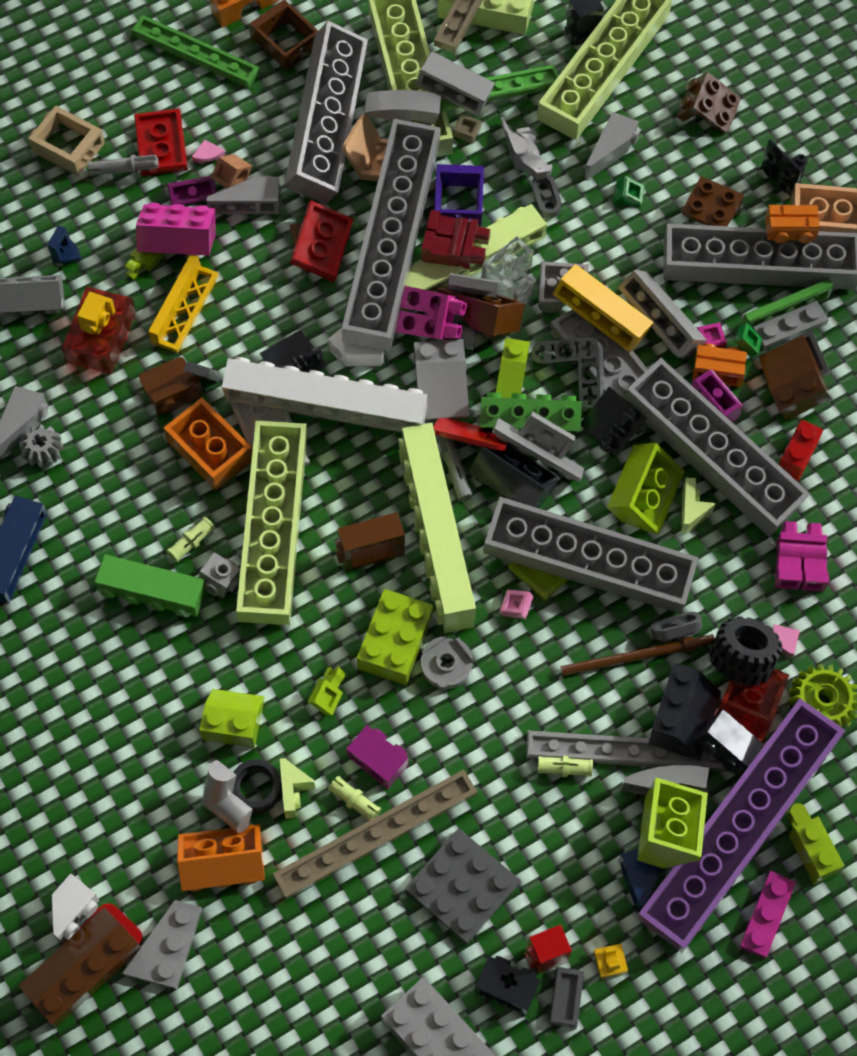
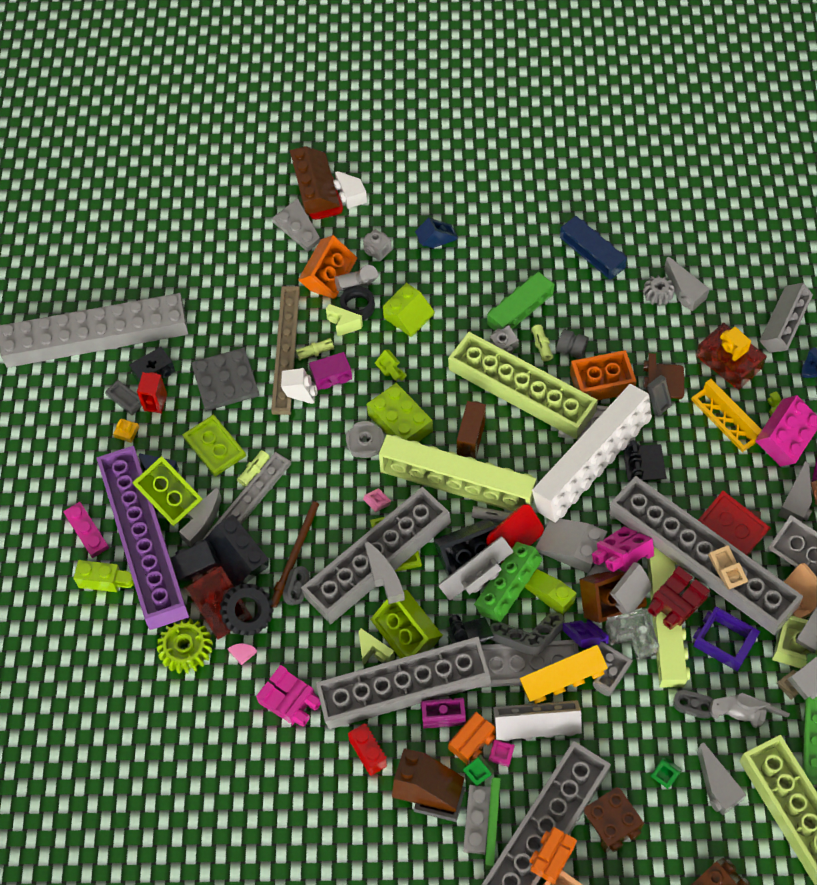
camera: 125 degrees right, 5 degrees down
none -> lime tile [182,414,246,477]
none -> white slope [281,368,318,404]
none -> light grey brick [363,229,392,261]
none -> light grey slope [365,542,405,604]
none -> dark blue slope [415,217,458,248]
none -> dark grey wheel [556,329,589,359]
none -> dark purple plate [563,619,609,648]
none -> tan slope [708,545,748,590]

